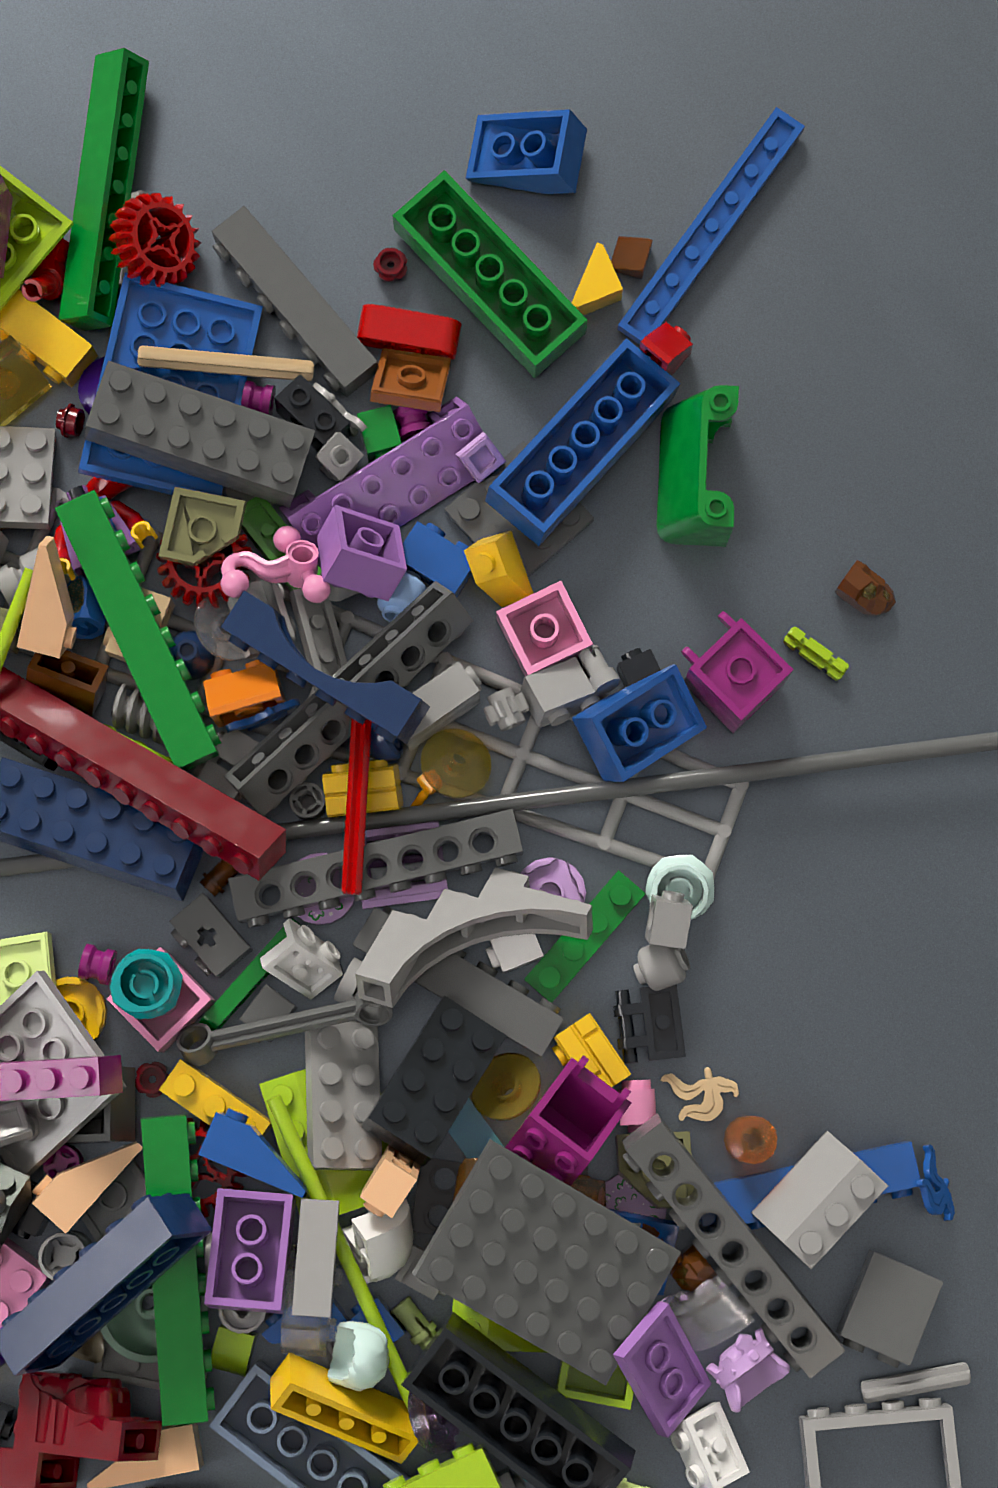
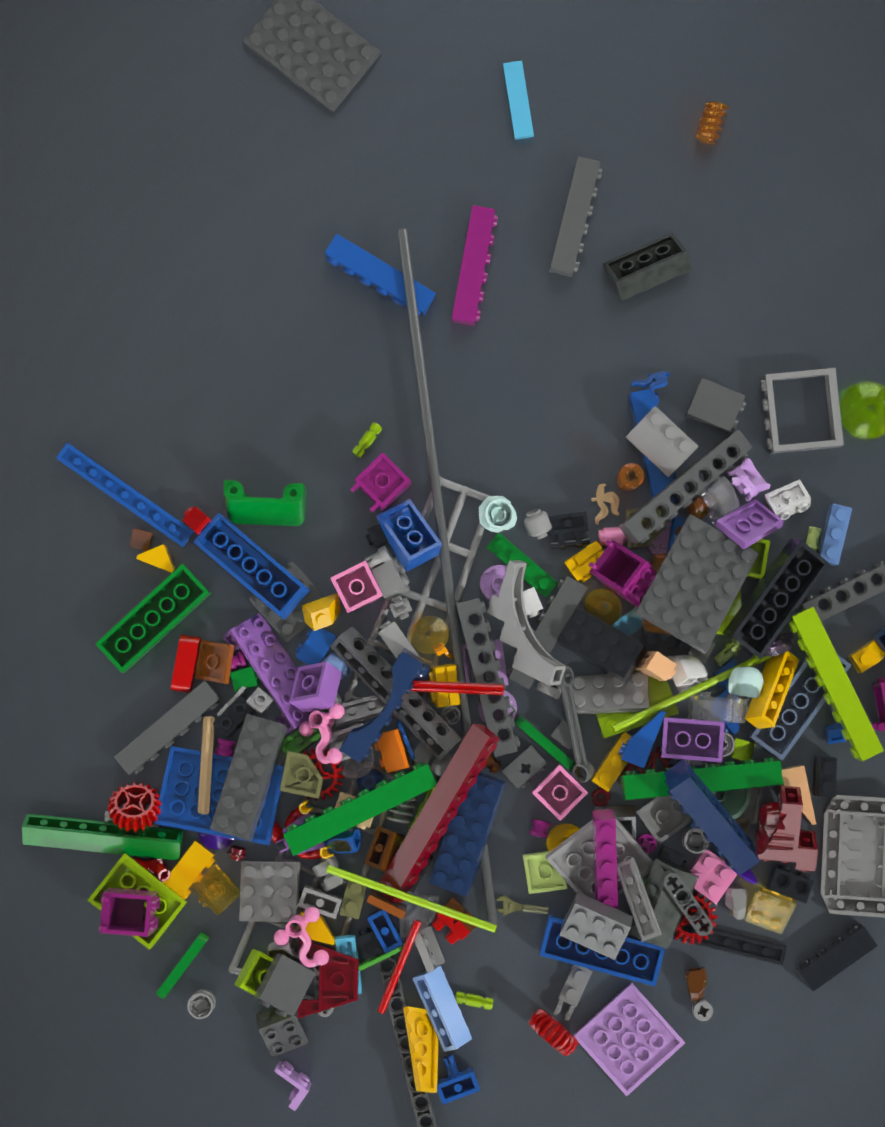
camera: 90 degrees left, 5 degrees up
light nougat slope [17,536,77,658] -> none
light nougat slope [31,1141,143,1234] -> none
teal hat [110,949,183,1019] -> none
white bracket [260,919,343,1000] -> none
light grey tile [292,1199,340,1318] -> none
dark red plate [373,248,407,282] -> none
lavender tile [456,432,506,483] -> none
blue slope [466,109,587,194] -> none
light grey brick [645,891,693,949] -> none
reddish brown rock [835,560,896,616] -> none
light grey axle [860,1362,971,1403] -> none

